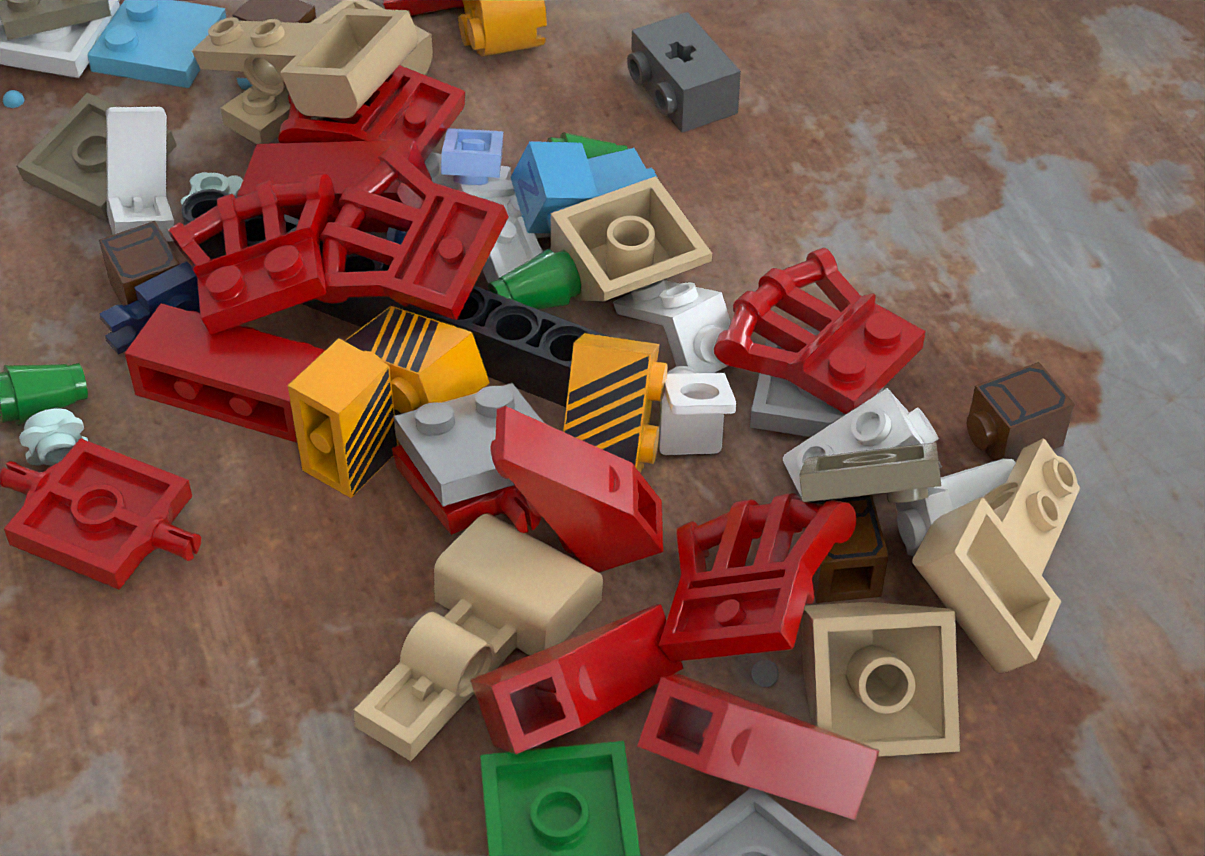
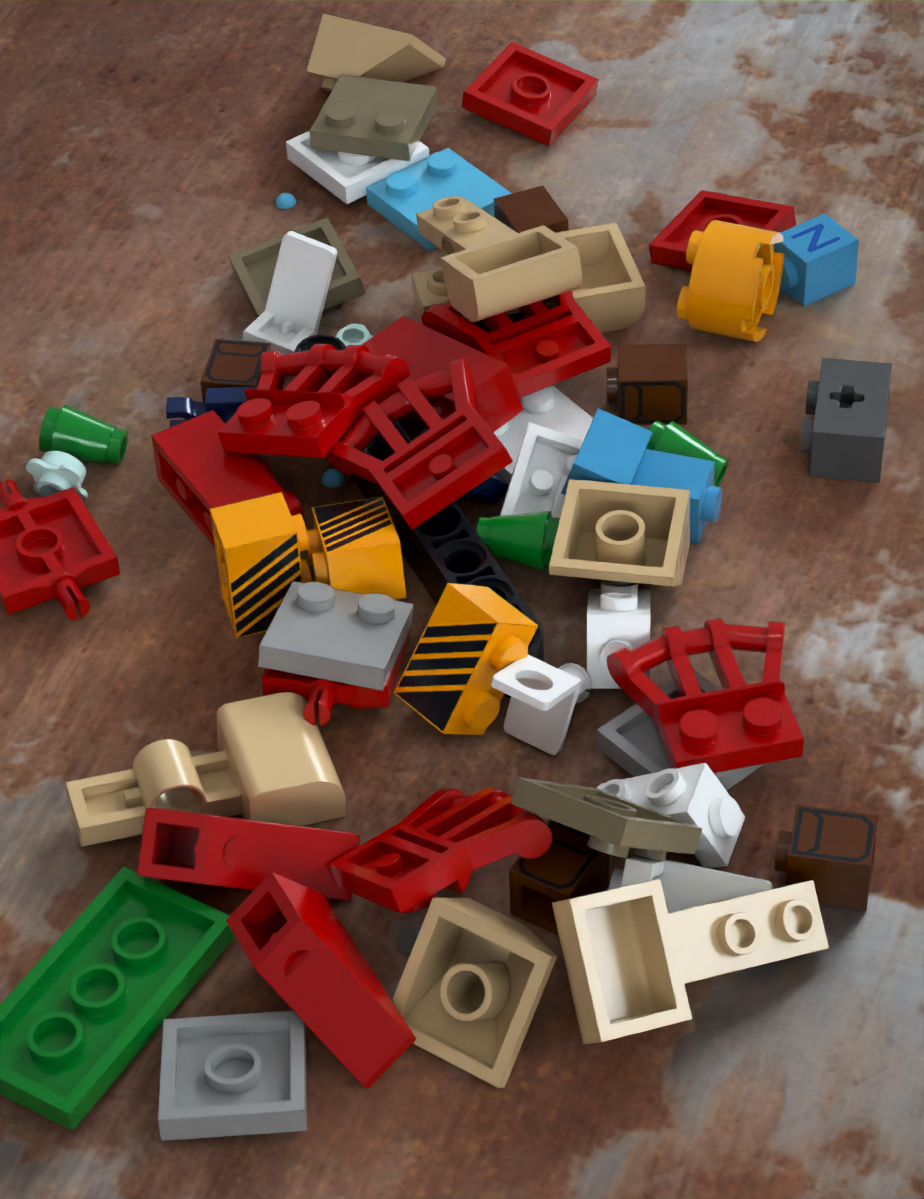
camera: 40 degrees right, 5 degrees down
light blue plate [441,128,503,185] -> none
red slope [490,406,663,573] -> none
none -> medium azure piece [322,469,345,488]
none -> reddish brown brick [607,344,688,425]

